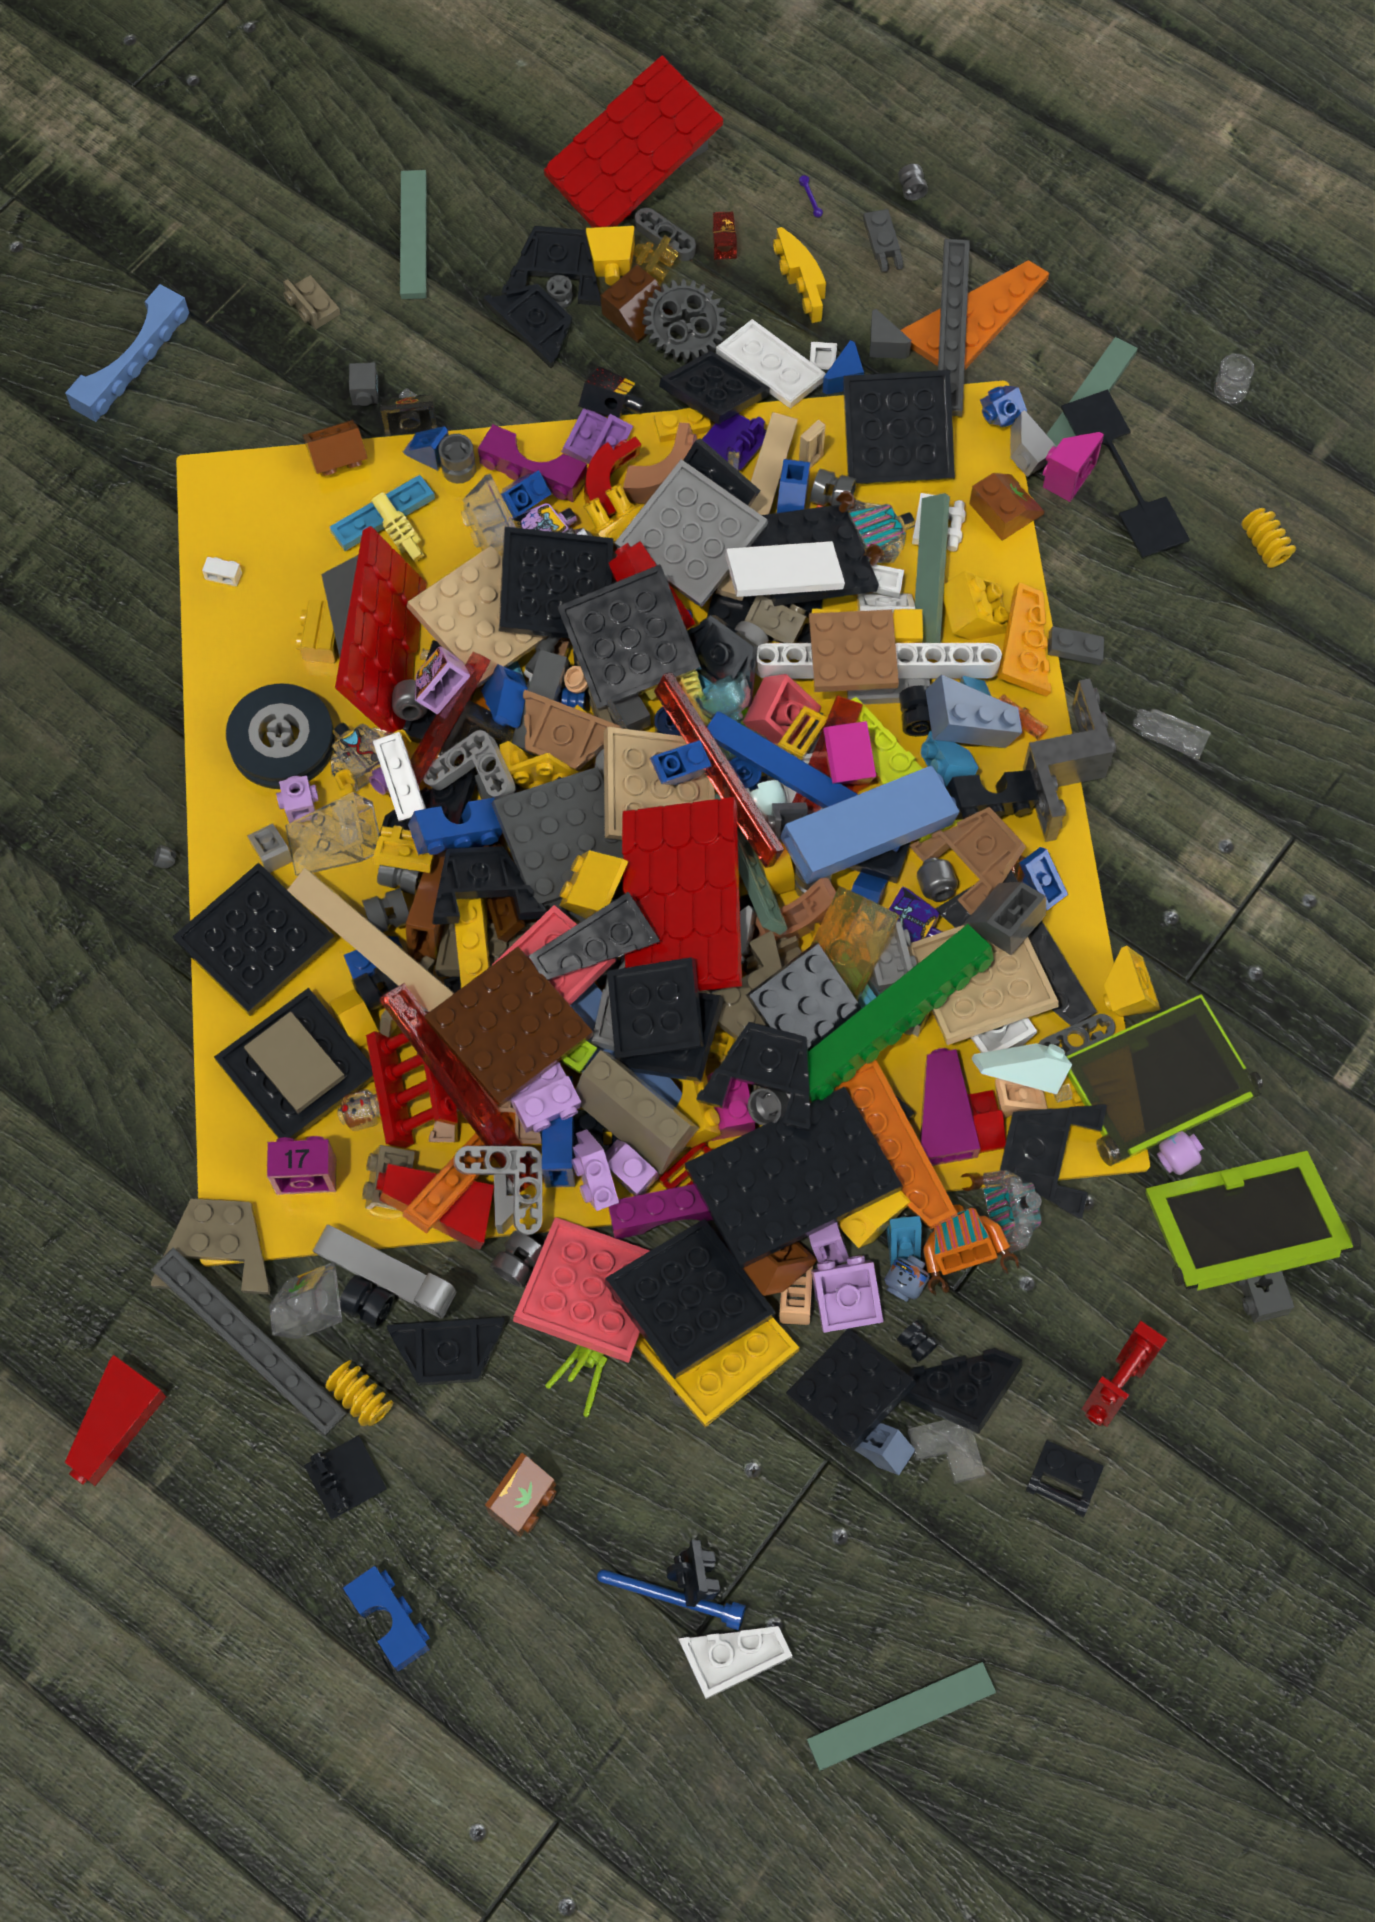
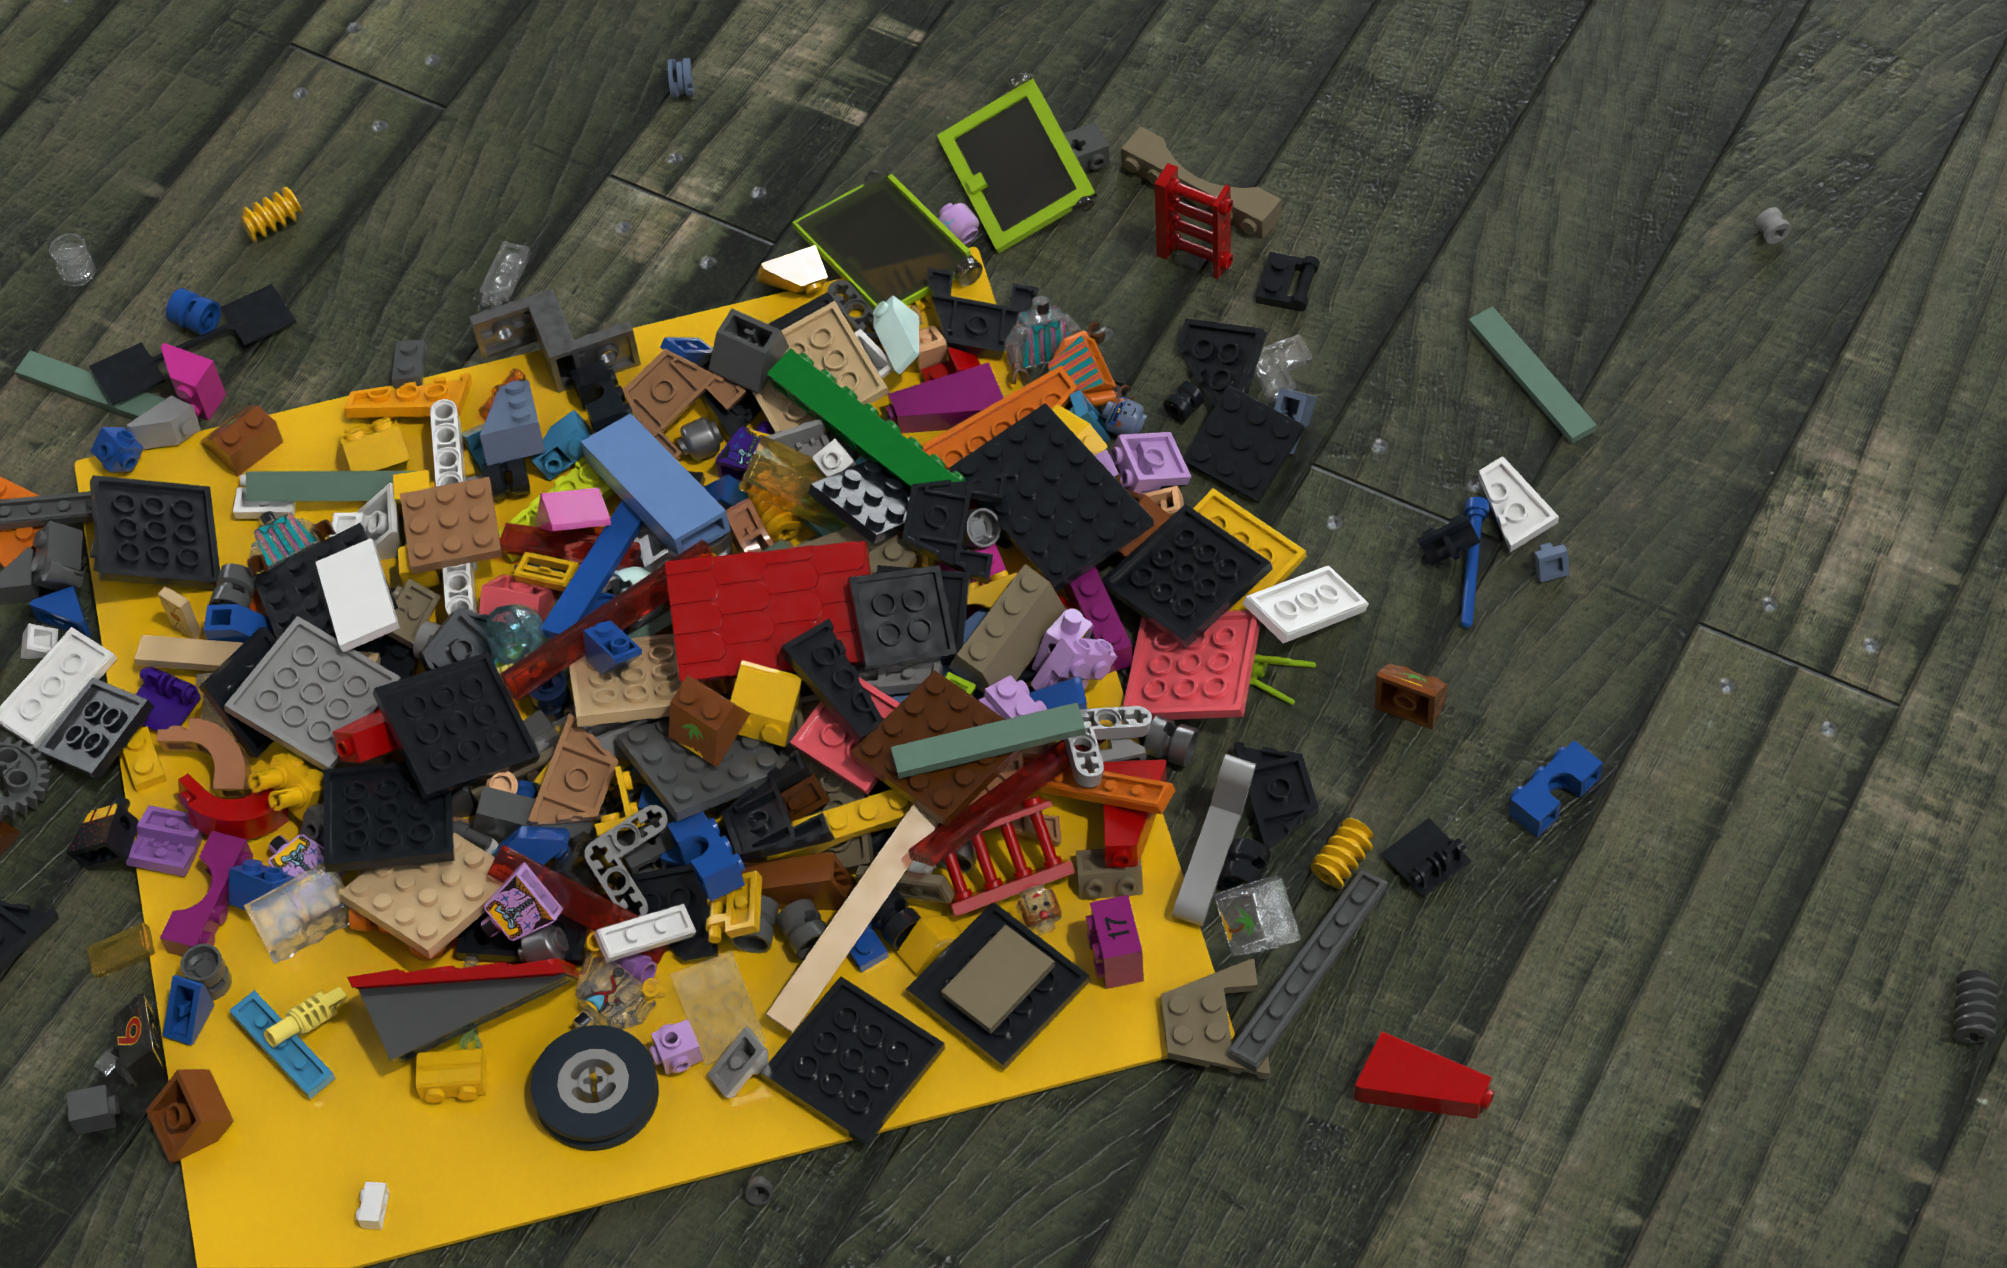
camera: 95 degrees left, 10 degrees down
none -> dark grey hinge [31,521,84,591]
none -> clear yellow tile [87,922,156,978]
none -> blue wheel [166,288,221,335]
none -> dark orange slope [668,675,751,768]
none -> white bracket [813,439,857,477]
none -> sand green tile [891,702,1086,779]
none -> dark tan arch [1121,126,1282,239]
none -> white tile [1243,566,1369,644]
none -> sand blue tile [1535,543,1569,583]

